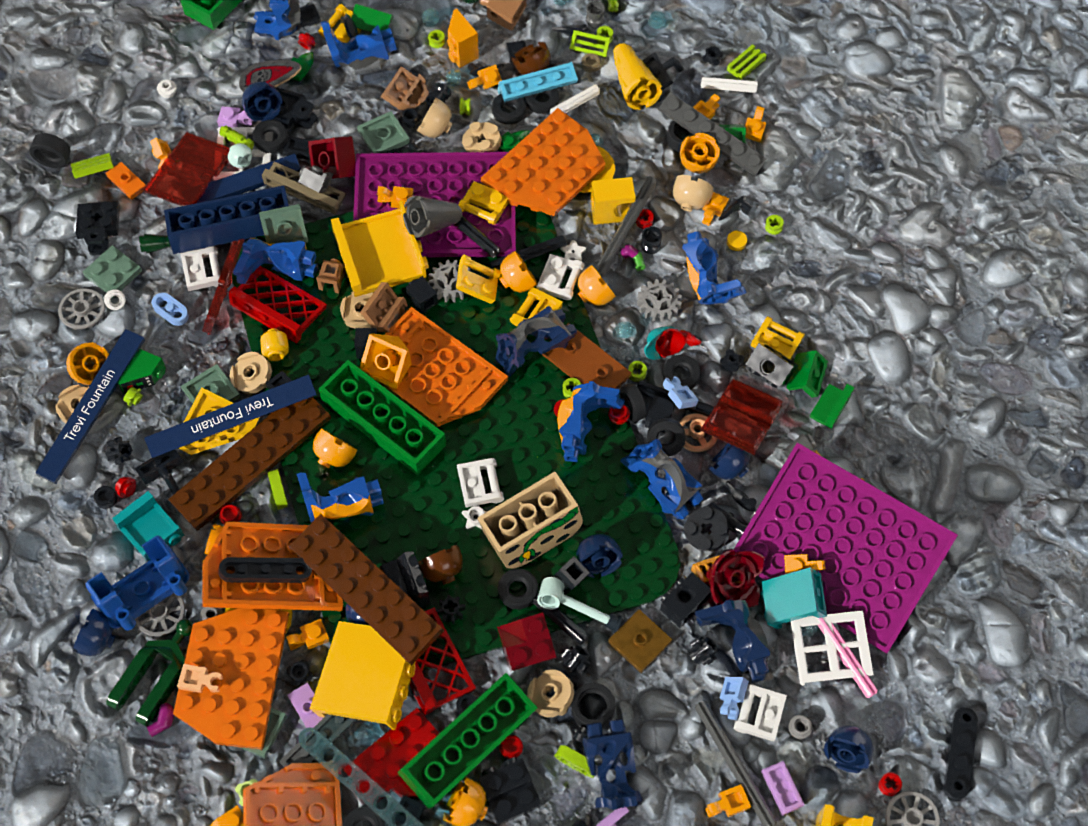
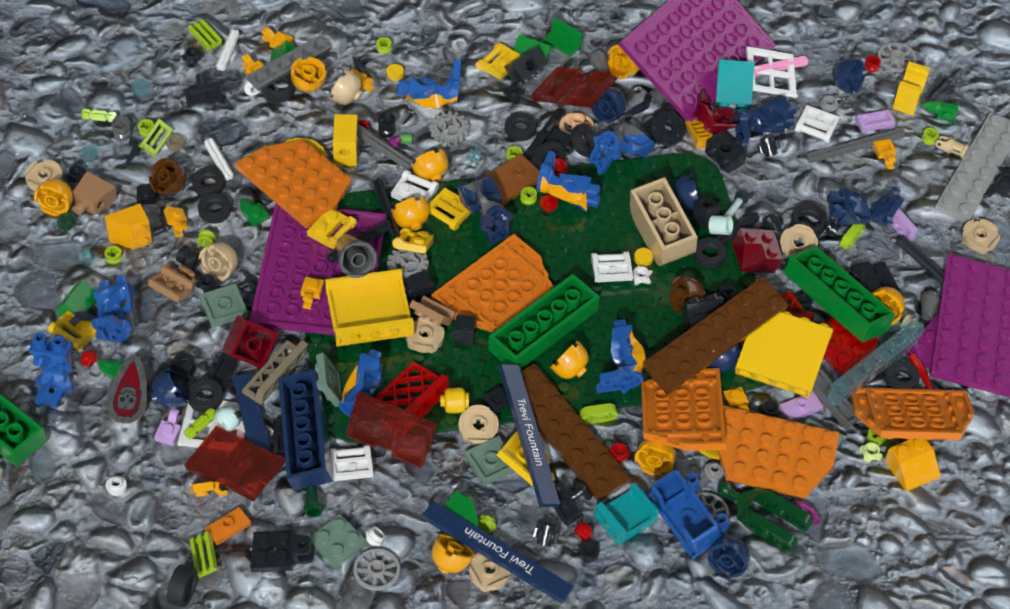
camera: 85 degrees left, 10 degrees down
light blue plate [152,293,189,326] -> none
light nougat plate [177,664,223,693] -> none
black plate [218,557,312,583] -> none
brick [298,165,334,193] -> none
medium nougat window [316,259,345,294] -> none
light orange slope [360,333,412,389] -> none
clear light blue plate [446,68,461,87] -> none
tan plate [462,122,502,152] -> none
medium azure fence [497,62,578,102] -> none
white plate [560,240,586,261] -> none
pearl gold plate [608,609,673,673] -> none
yellow cone [613,43,662,110] -> none
red hair [644,326,702,360] -> none
light blue plate [663,376,699,409] -> none
light blue plate [720,677,749,720] -> none
light orange plate [784,554,825,574] -> none
black plate [943,707,978,801] -> none

